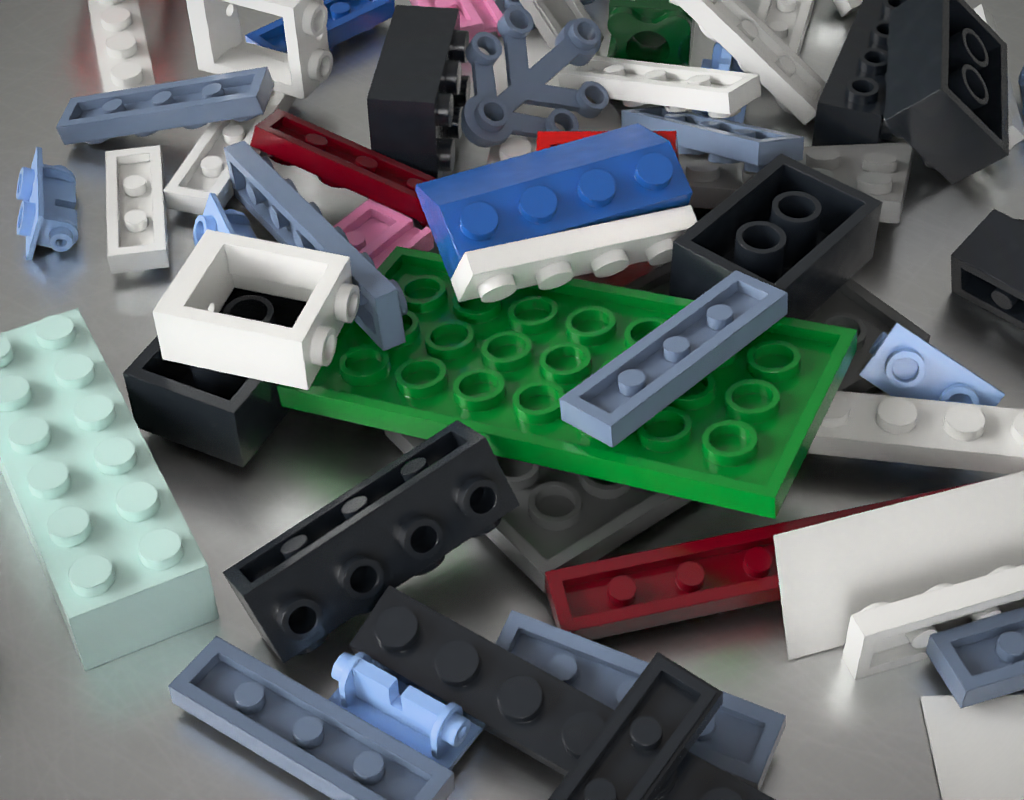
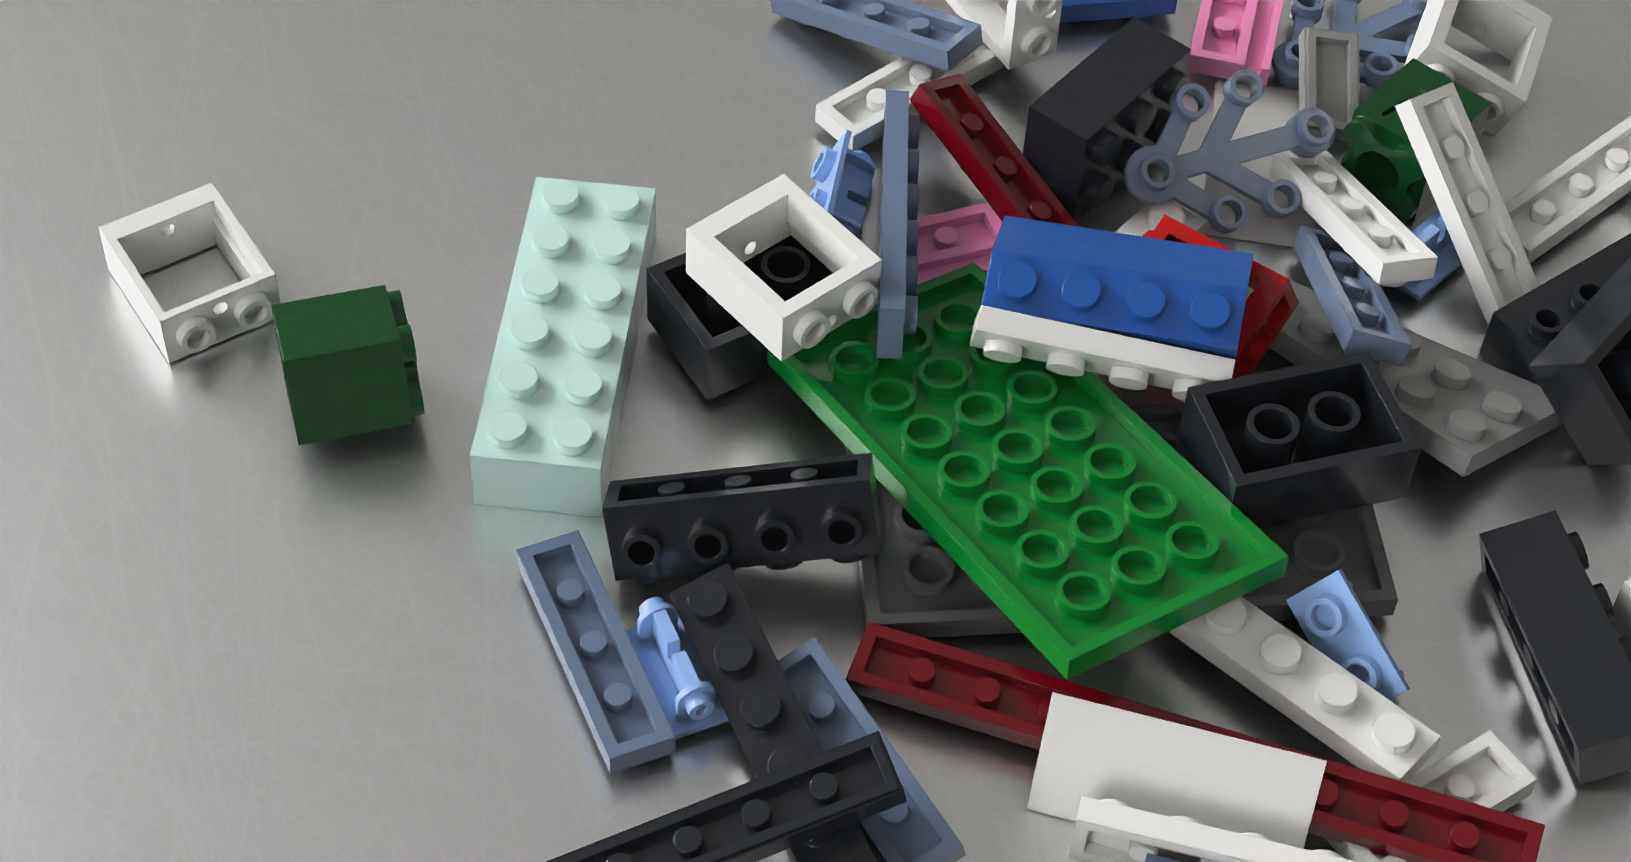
camera: 30 degrees right, 5 degrees up
light blue hinge [16,147,78,260] -> none
white plate [105,145,169,274] -> none
sand blue plate [559,270,788,448] -> none

